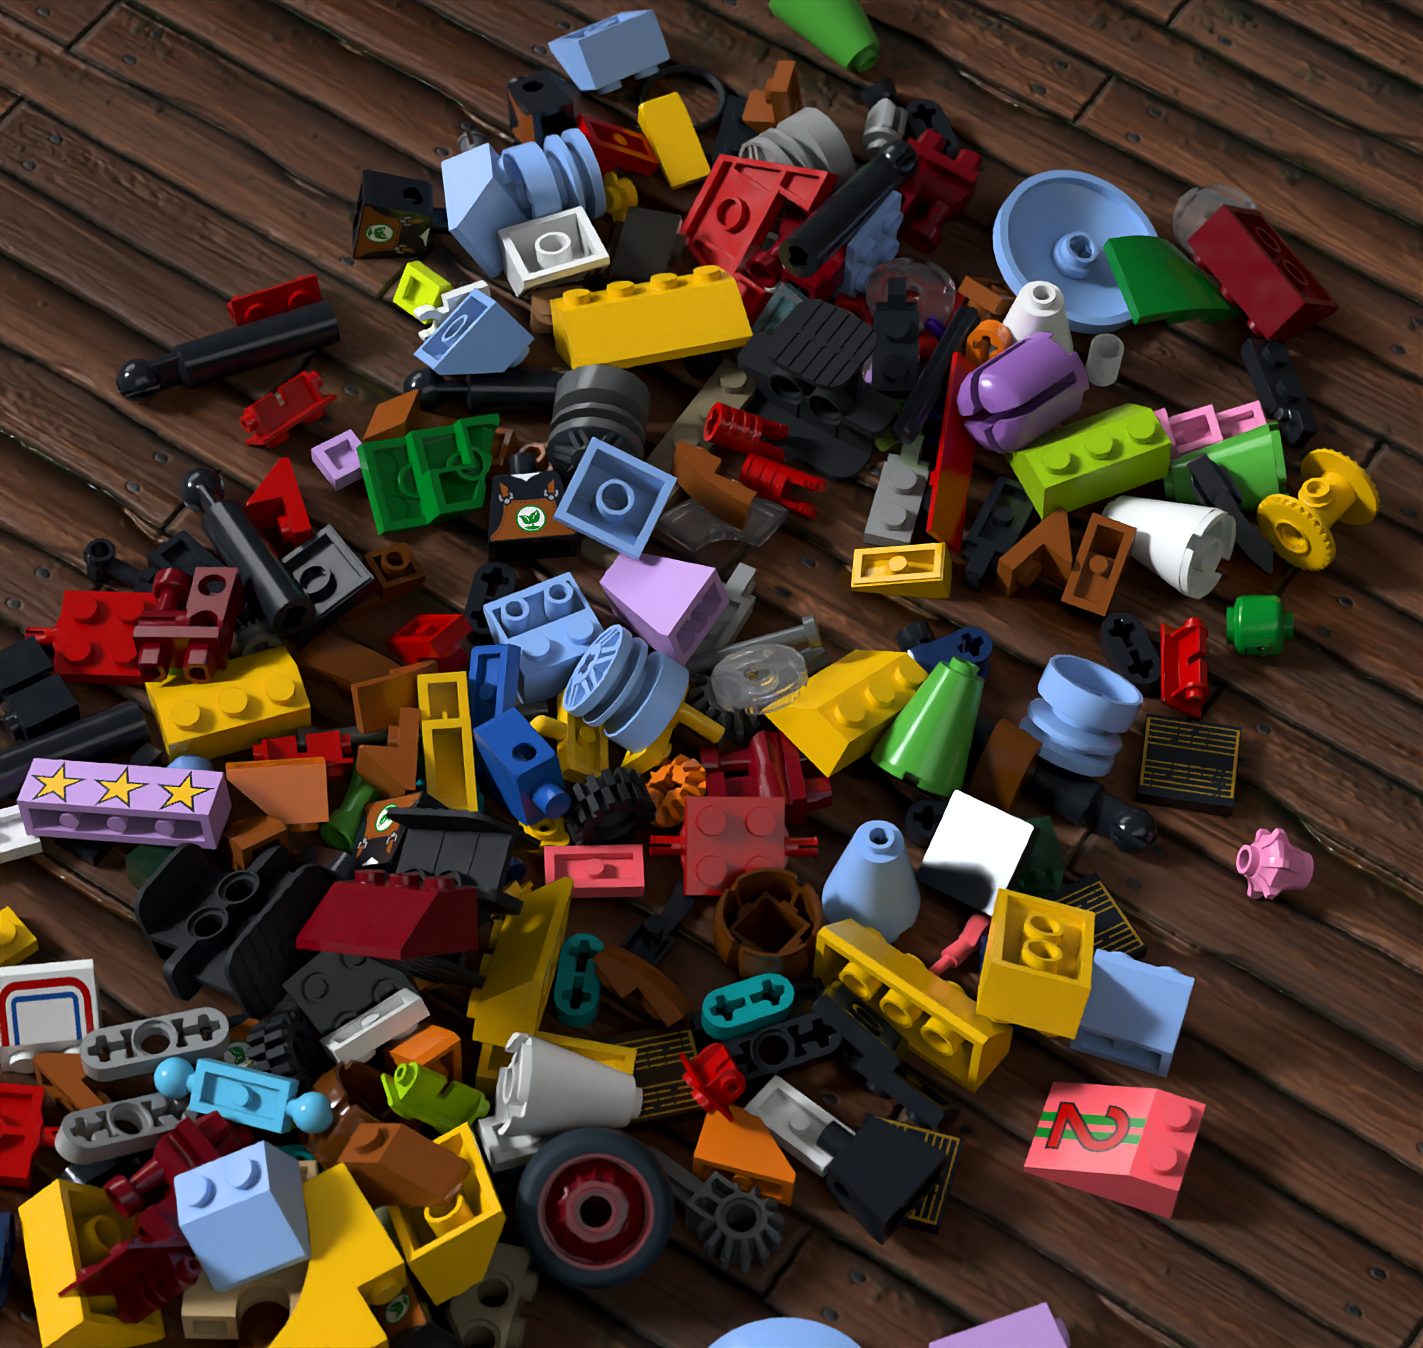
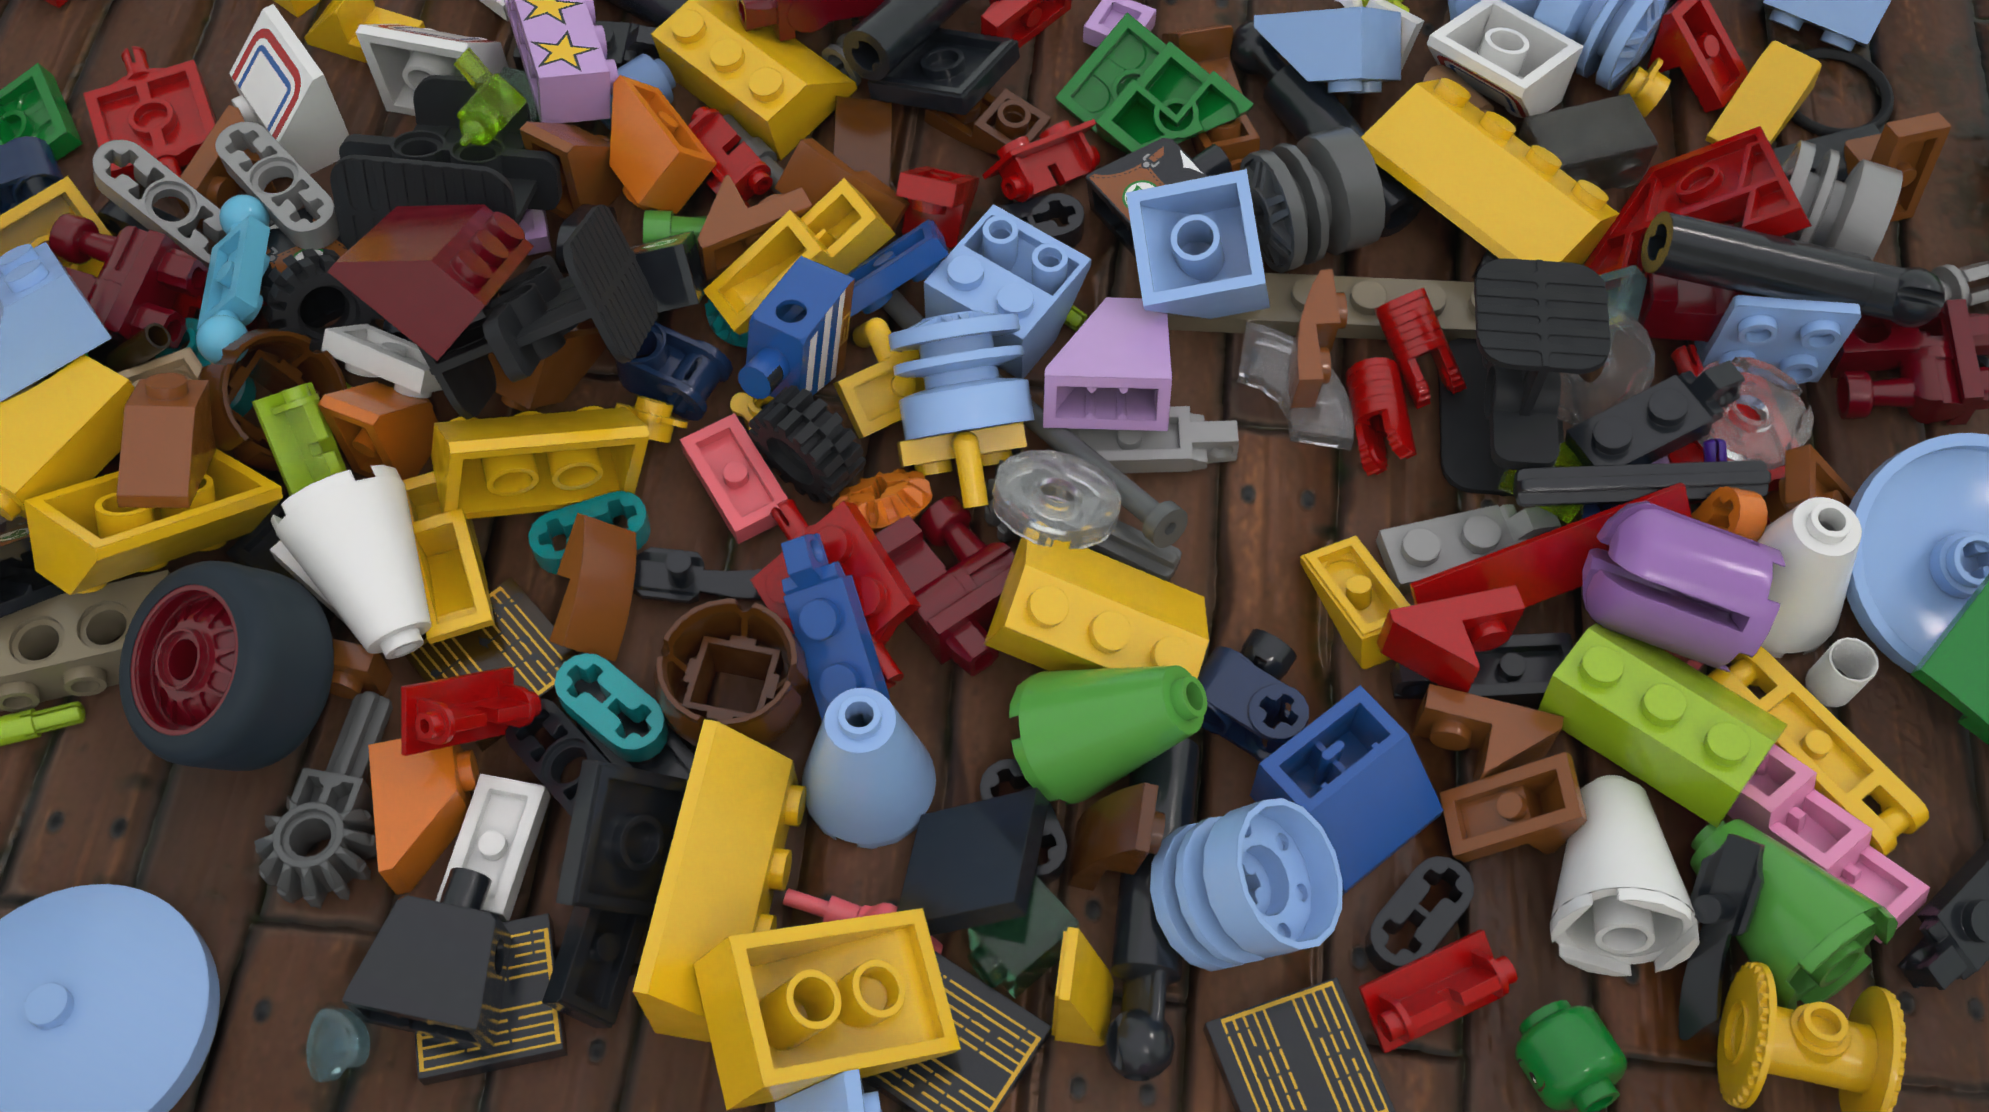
camera: 65 degrees right, 5 degrees up
none -> clear light blue piece [306,1008,370,1082]
none -> white slope [356,24,512,116]
none -> clear neon green piece [454,47,527,146]
none -> blue hinge [781,533,890,721]
none -> red hinge [982,119,1100,202]
none -> yellow slope [1052,927,1114,1047]
none -> blue slope [1250,685,1443,896]
none -> red slope [1377,585,1525,693]
none -> yellow plate [1707,646,1929,856]

